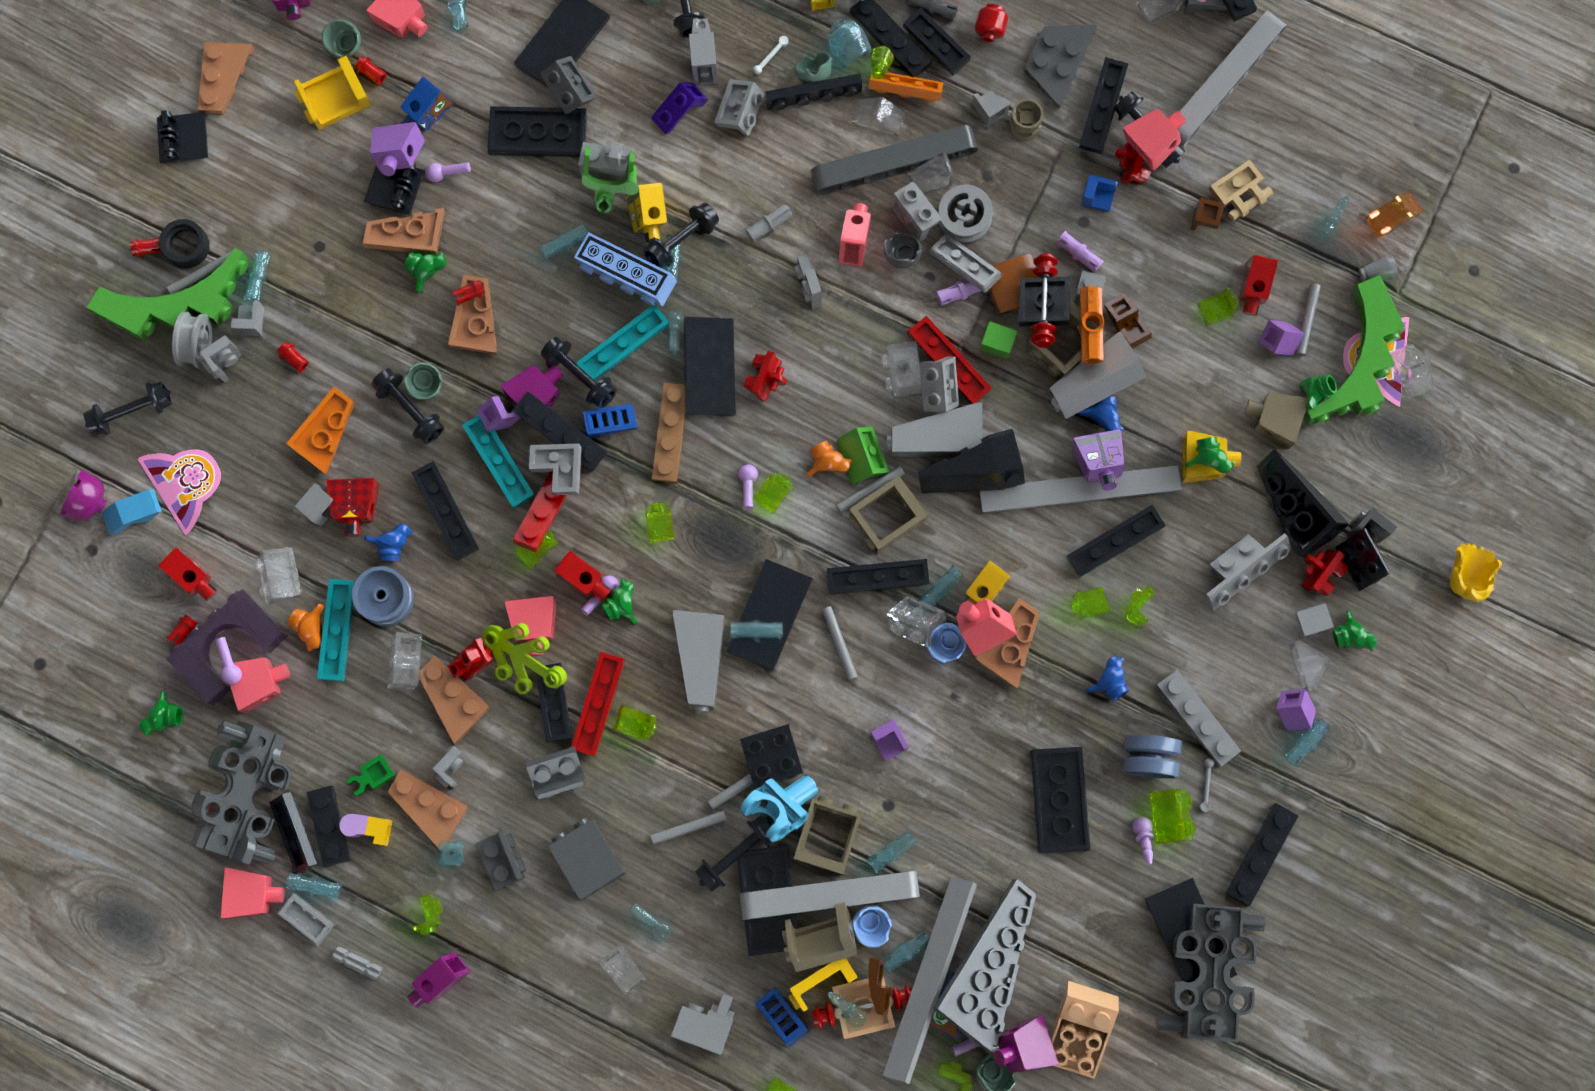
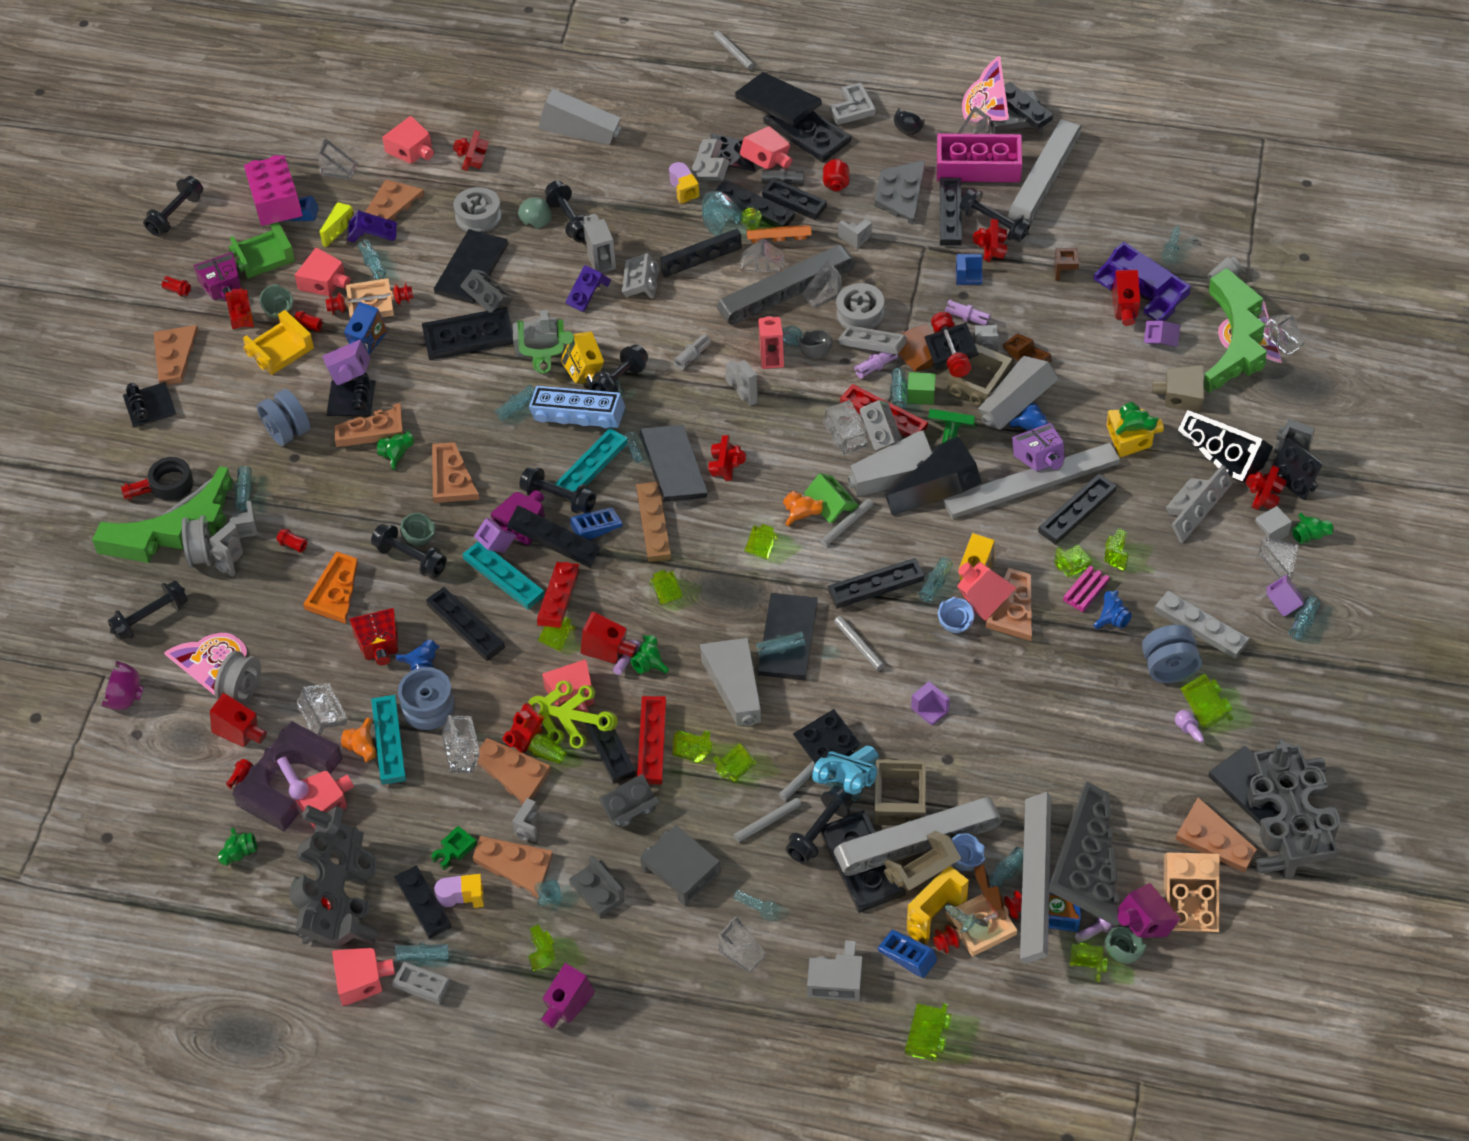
camera: 15 degrees left, 25 degrees down
dark azure slope [102,489,162,535] -> none
black plate [269,792,317,874] -> none
light grey panel [295,483,333,526] -> none
light grey axle [332,947,382,980] -> none
lavender bar [425,162,471,182] -> none
red pin [452,280,486,306] -> none
light grey plate [529,444,581,495] -> none
lavender bar [738,464,758,510] -> none
white hinge [753,36,788,75] -> none
sand green hair [795,52,832,84] -> none
dark tan window [848,475,928,554] -> none
clear light blue axle [867,831,916,873] -> none
clear bracket [887,596,946,647] -> none
light grey bracket [890,182,941,242] -> none
dark tan wheel [1009,98,1044,141] -> none
black tile [1030,747,1091,853] -> none
orange piece [1079,286,1104,364] -> none
coral torso [1123,109,1186,171] -> none
clear neon green bracket [1197,288,1239,326] -> none
light grey hinge [1199,758,1214,812] -> none
tan plate [1209,159,1273,221] -> none
black plate [1225,803,1298,906] -> none
light grey bar [1296,283,1321,356] -> none
green animal [1299,375,1337,410] -> none
clear orange slope [1365,191,1423,237] -> none
yellow hair [1450,543,1502,602] -> none
none -> light grey wheel [214,651,261,706]
none -> red hips [225,288,254,329]
none -> sand blue wheel [256,388,311,446]
none -> plate [325,278,414,319]
none -> clear neon green cone [528,733,567,764]
none -> clear neon green bracket [713,743,757,782]
none -> clear light blue plate [782,325,802,347]
none -> clear light blue pin [890,368,908,409]
none -> green tile [928,409,978,443]
none -> dark pink brick [936,133,1022,182]
none -> dark pink tile [1063,566,1110,612]
none -> dark purple bracket [1094,242,1191,321]
none -> nougat wing [1175,798,1257,873]

